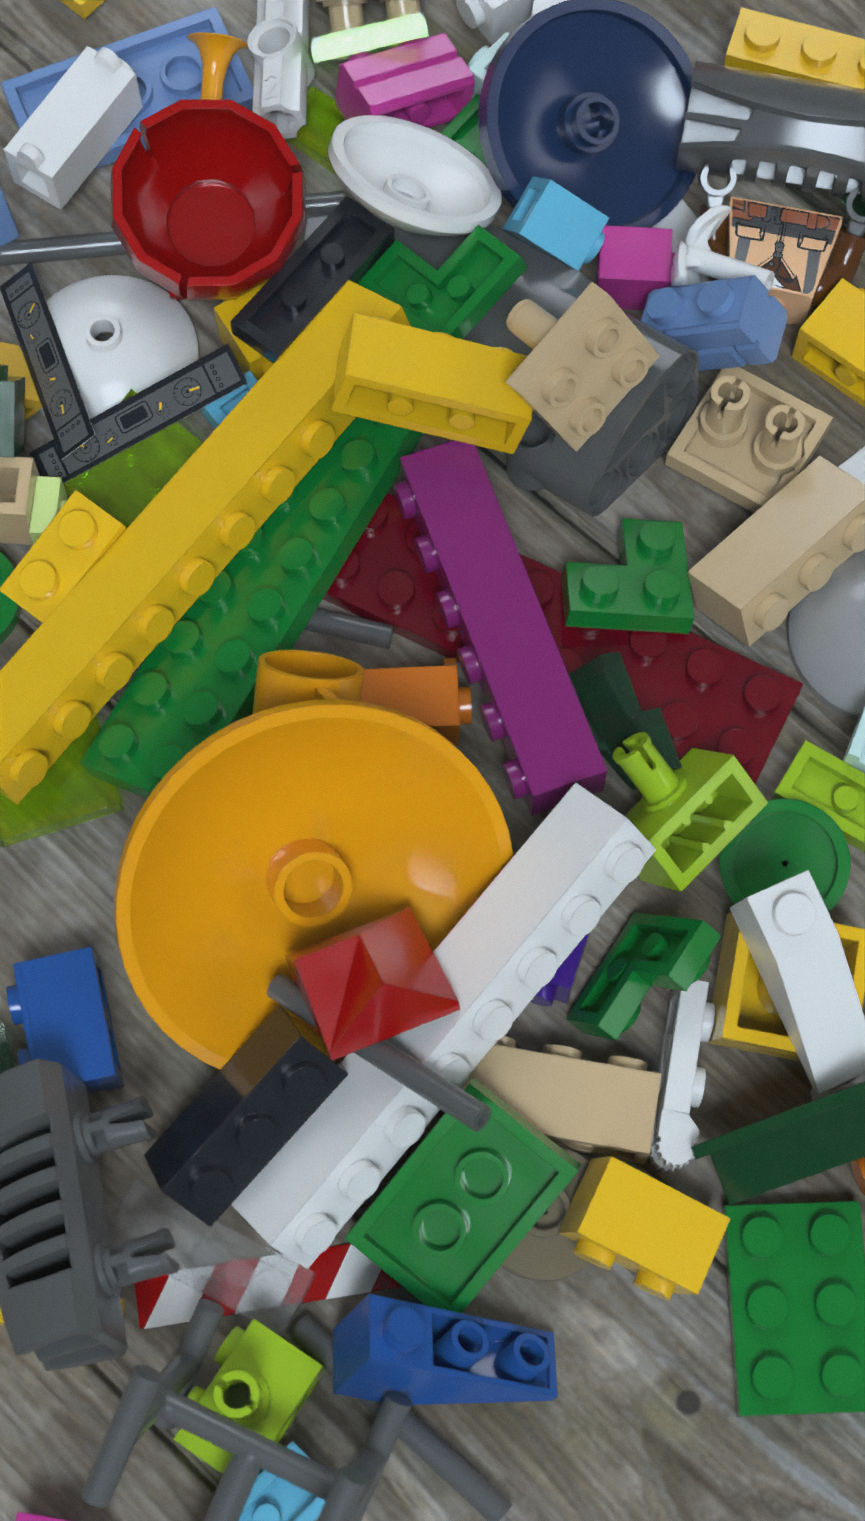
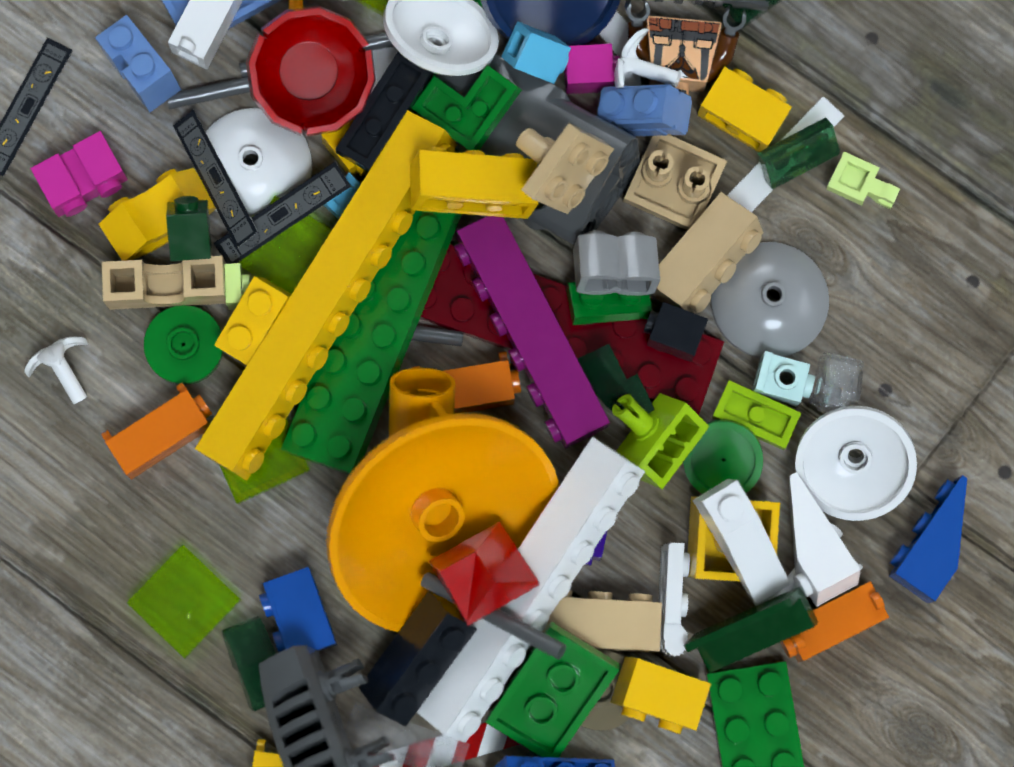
camera: 15 degrees left, 10 degrees up
green plate [566,912,721,1041] -> none
none -> light grey brick [573,230,660,296]
none -> black brick [643,302,708,362]

